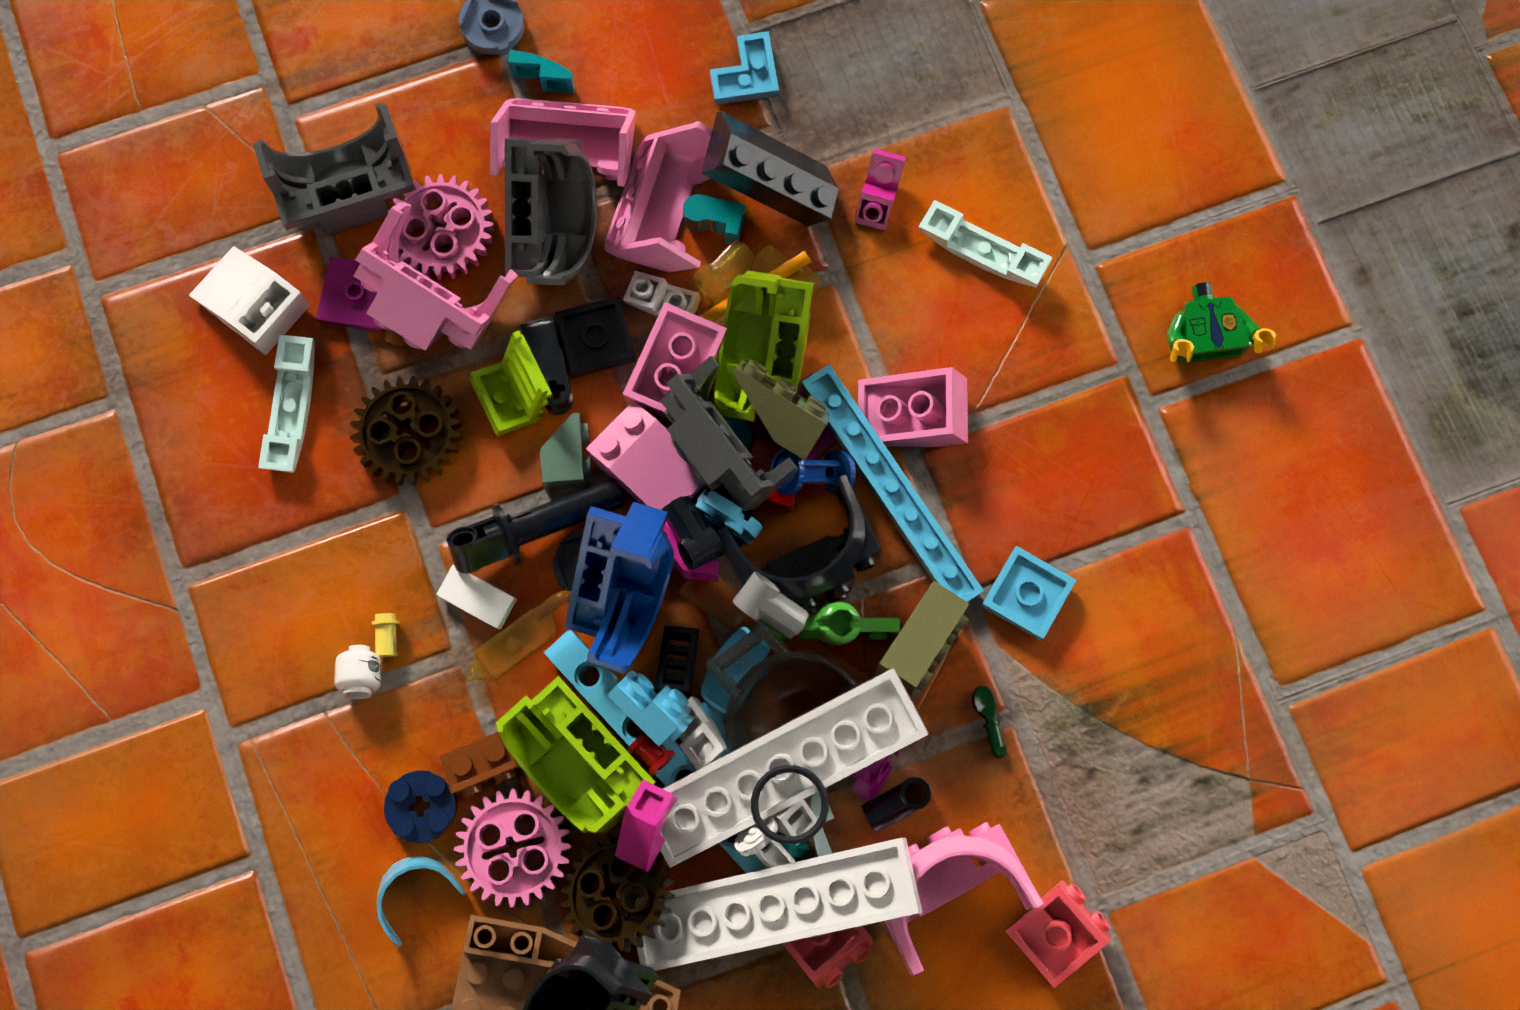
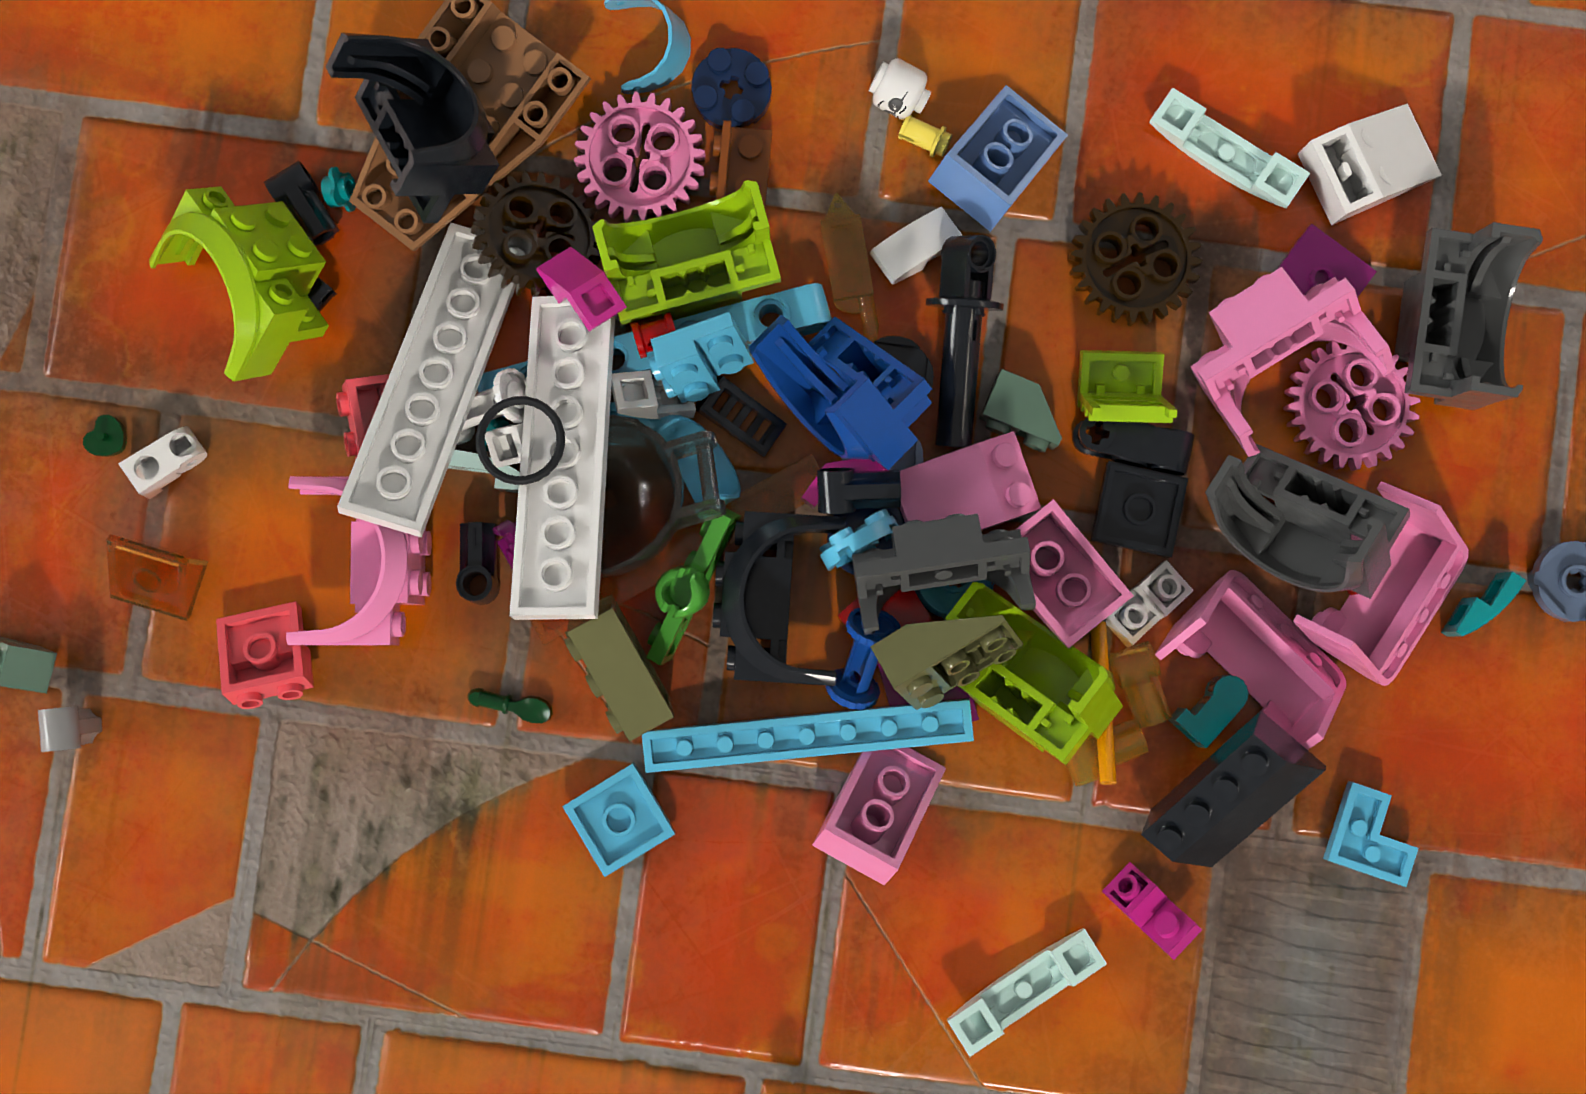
camera: 120 degrees right, 10 degrees up
light grey piece [732,572,809,639] -> none
none -> medium blue slope [928,85,1068,232]

